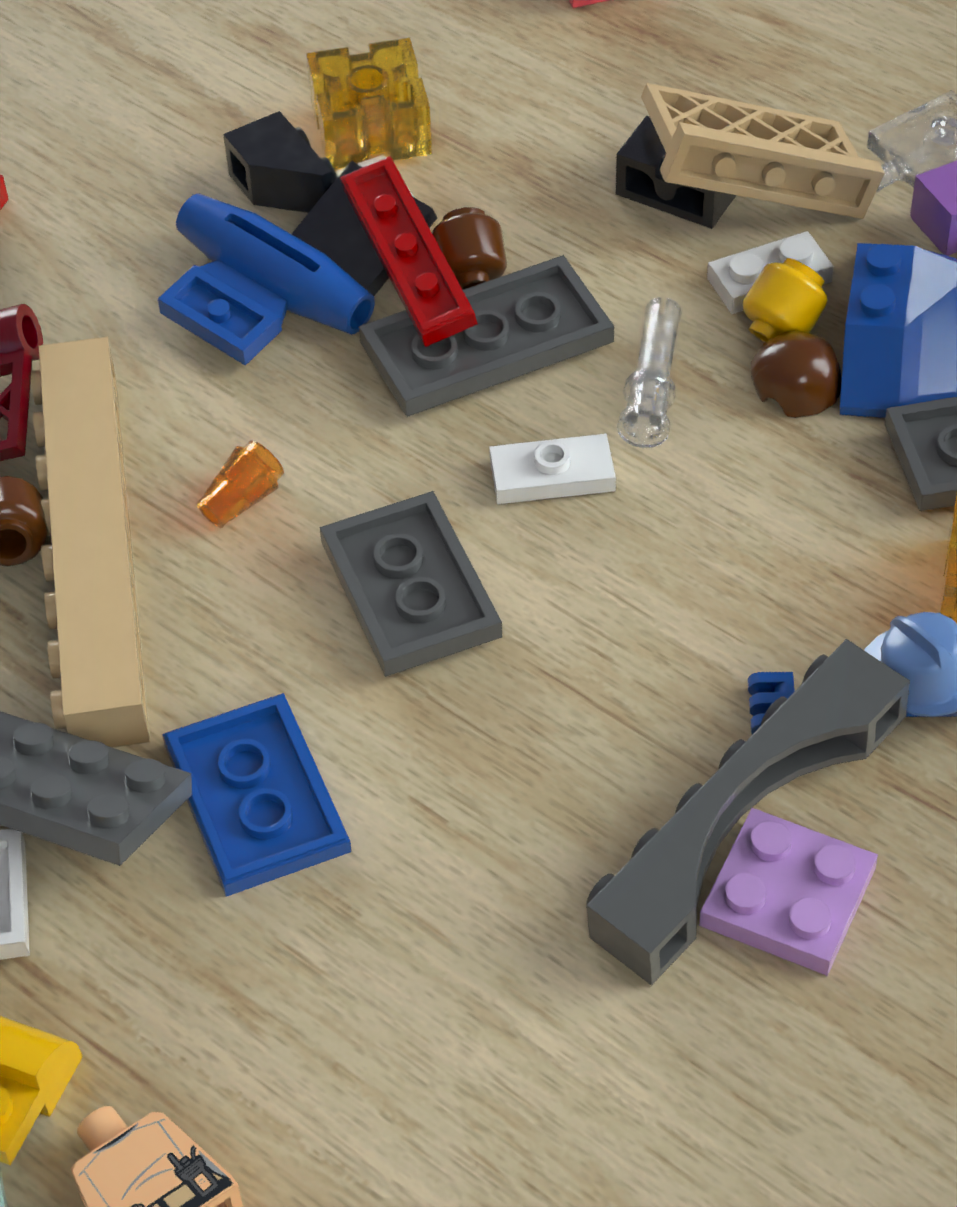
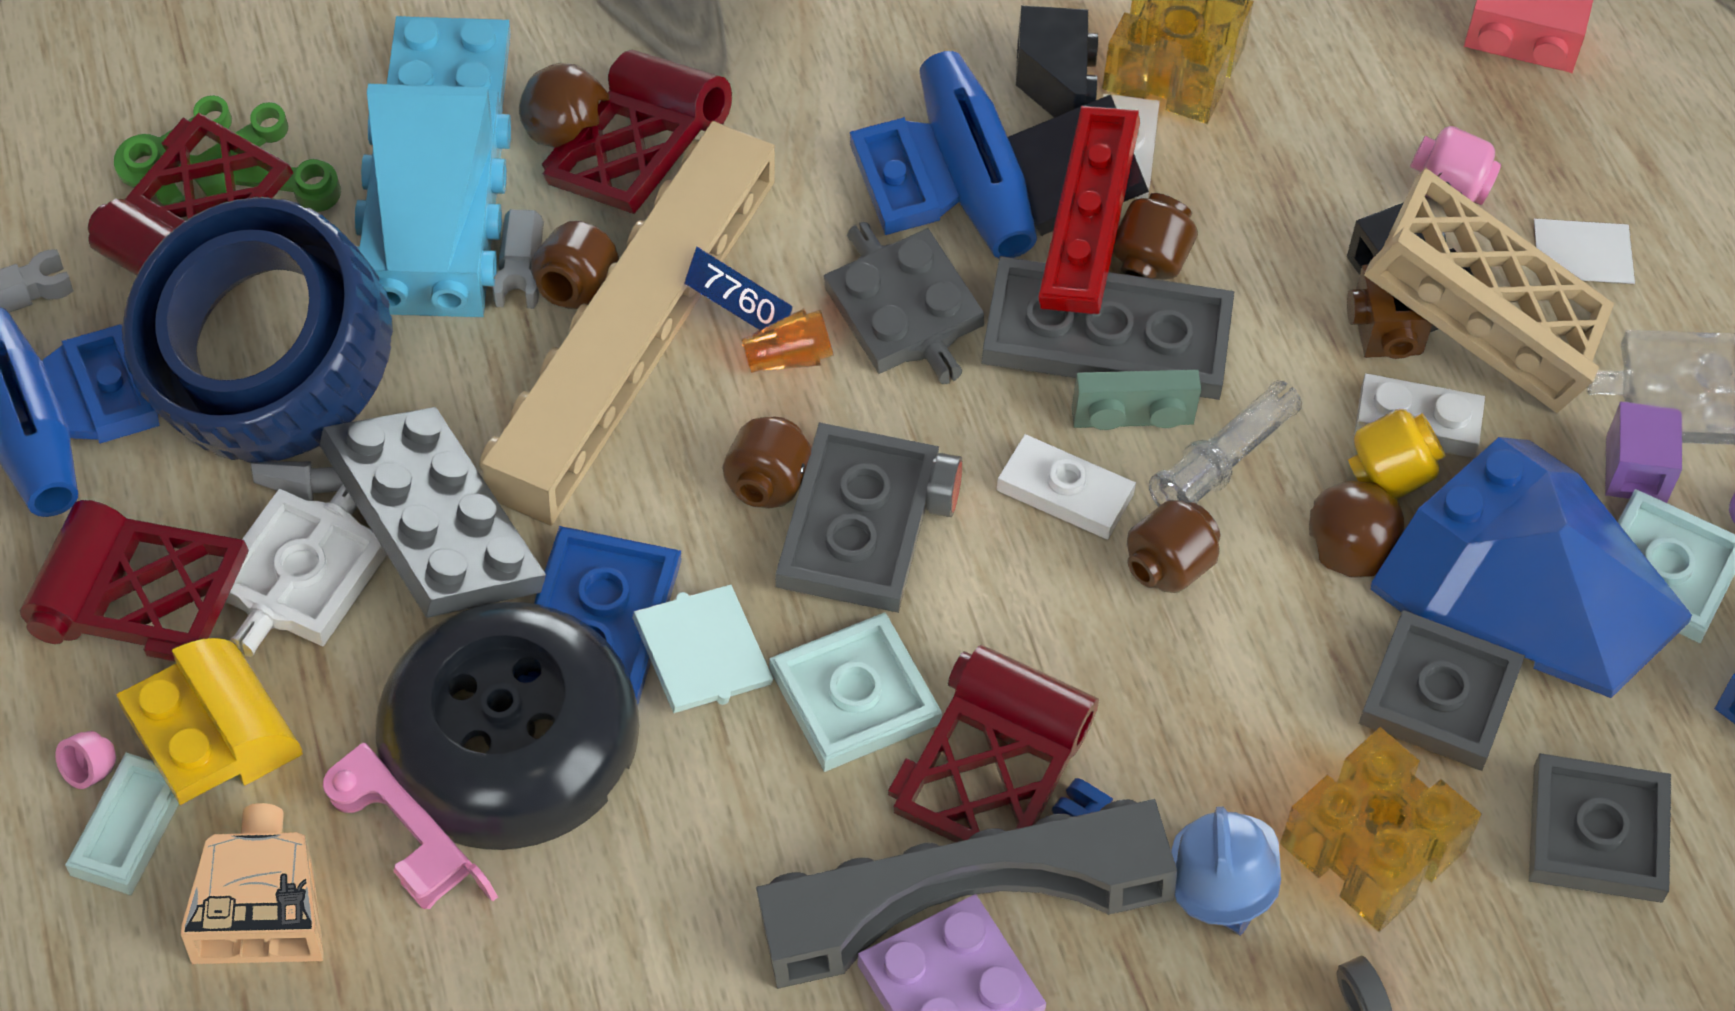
camera: 30 degrees right, 5 degrees up
none -> bright pink piece [323,743,498,909]
none -> black brick [376,602,639,850]
none -> light aqua piece [632,585,773,713]
none -> clear blue sticker [684,246,793,343]
none -> reddish brown head [722,416,812,509]
none -> light aqua tile [769,612,942,772]
none -> dark grey plate [823,222,984,384]
none -> dark red piece [888,644,1099,843]
none -> dark grey tile [926,453,963,517]
none -> sand green plate [1072,370,1201,430]
none -> reddish brown head [1126,500,1221,593]
none -> reddish brown bracket [1347,265,1432,359]
none -> bright pink head [1410,126,1501,205]
none -> white sticker [1534,219,1635,284]

